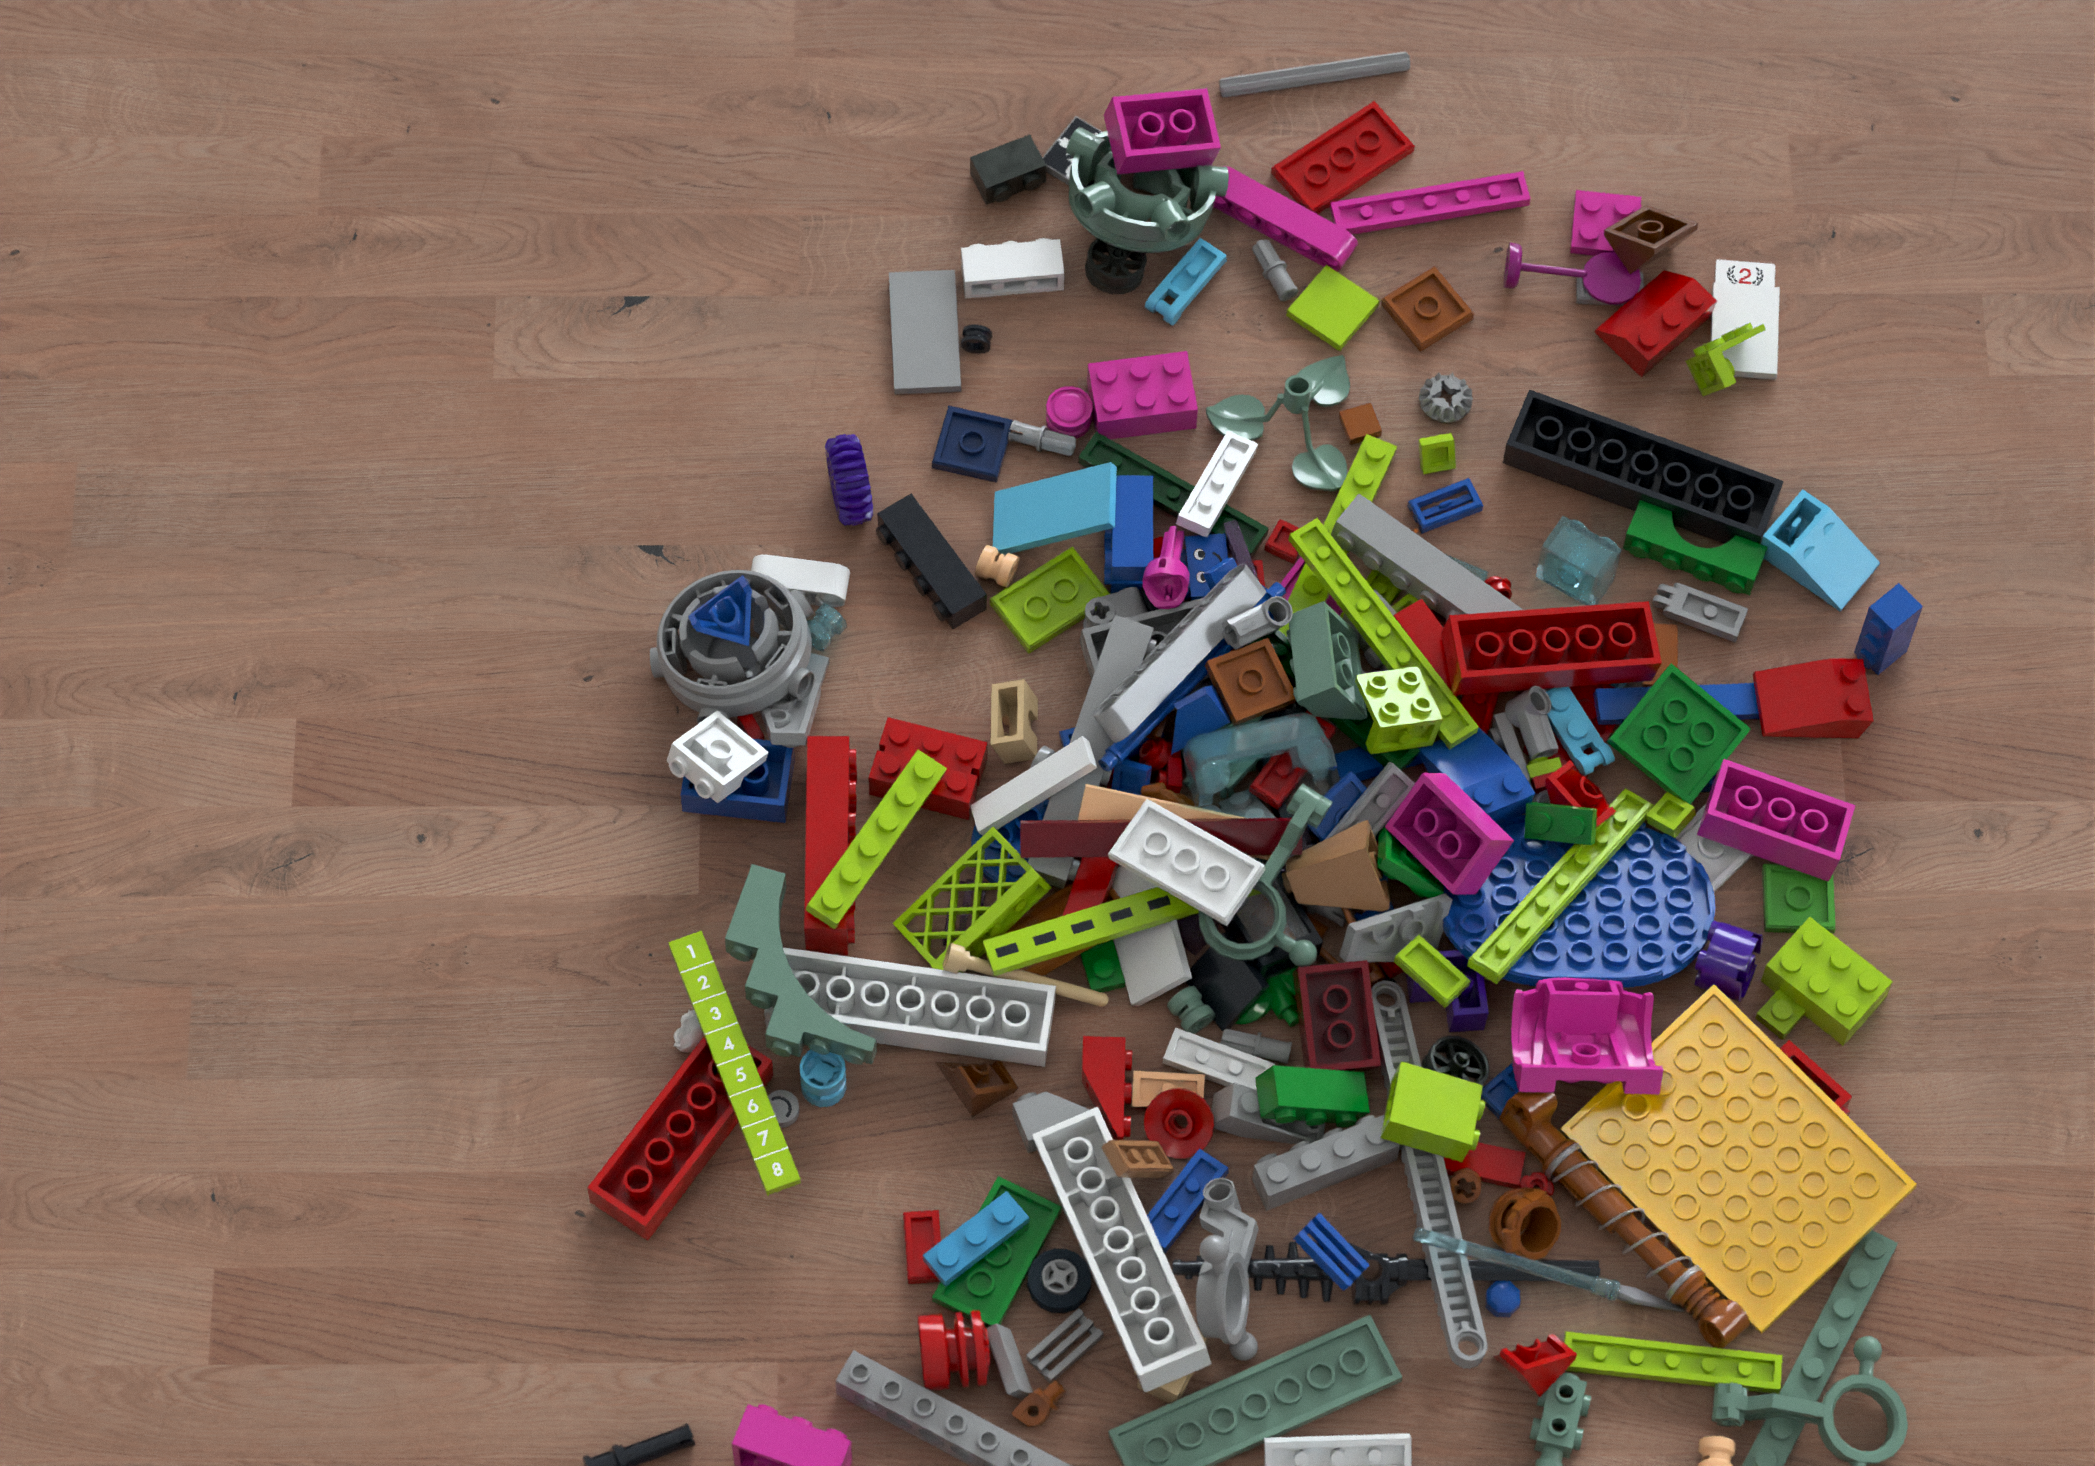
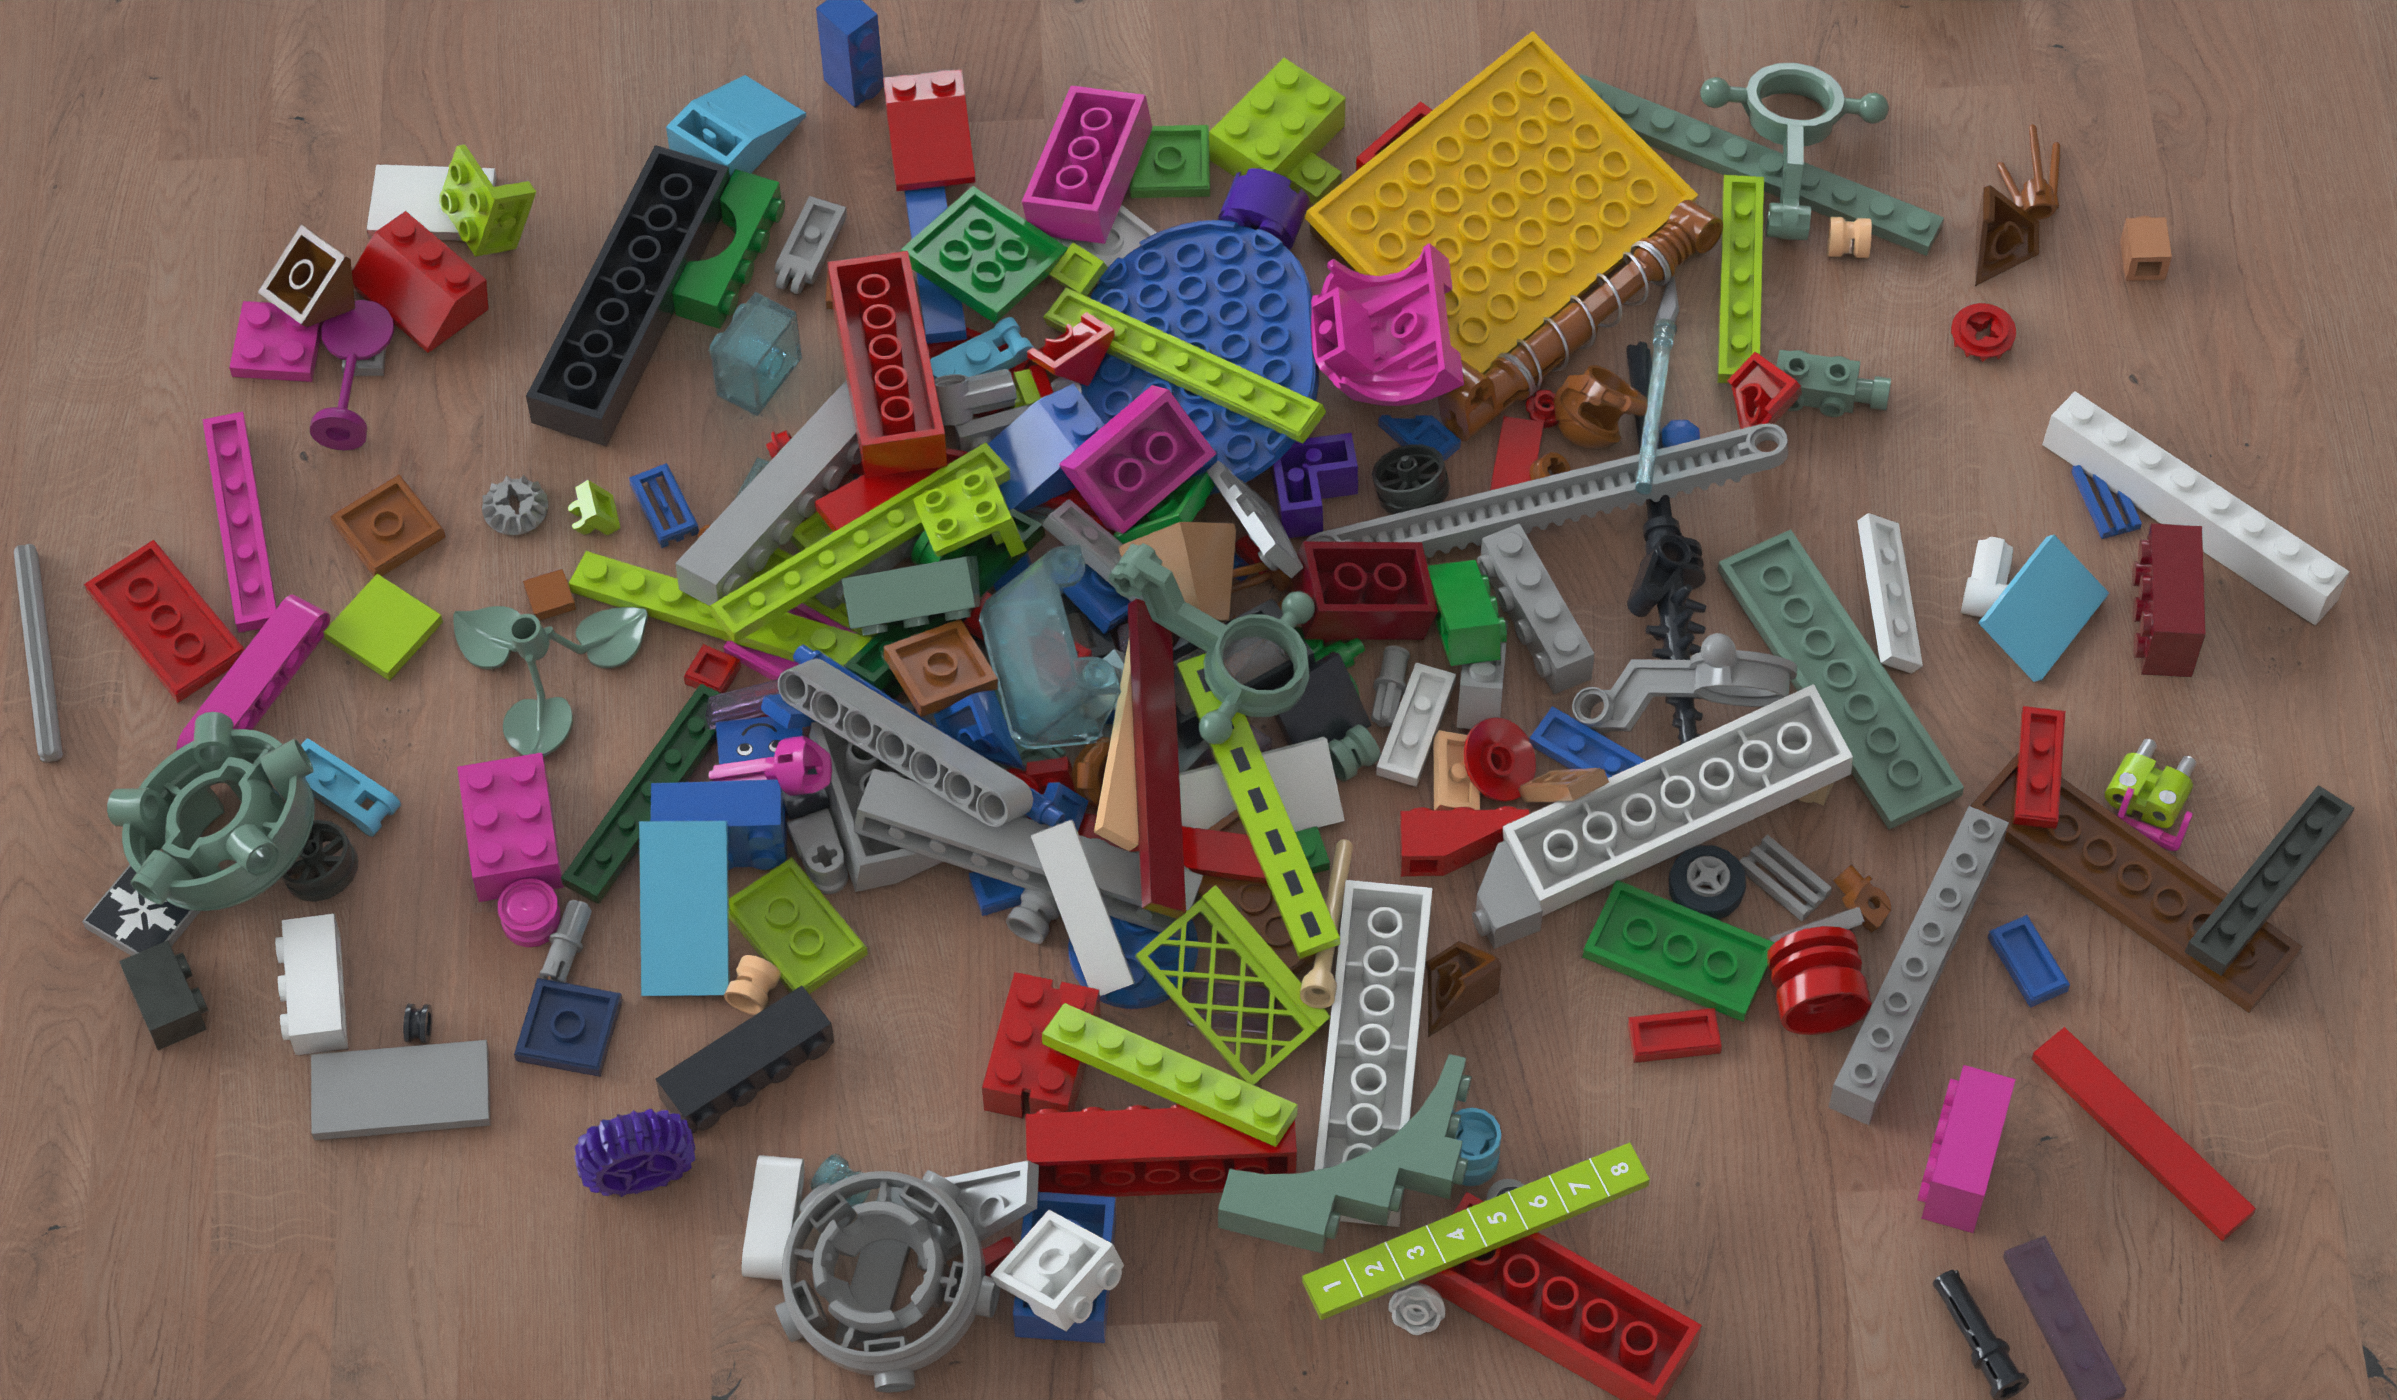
camera: 90 degrees left, 5 degrees down
blue slope [688,575,752,646] -> none
dark azure plate [923,1191,1029,1287] -> none
tan brick [991,679,1038,764] -> none
dark pink brick [1104,88,1221,174] -> none
white tile [1108,799,1266,926] -> none
white plate [1176,431,1258,538] -> none
light grey piece [1222,596,1293,650] -> none
light grey axle [1252,239,1298,301] -> none
blue tile [1293,1213,1369,1291] -> none
lime brick [1380,1061,1485,1162] -> none
lime tile [1394,934,1470,1008] -> none
green plate [1524,802,1597,845] -> none
white sticker [1715,260,1775,287] -> none

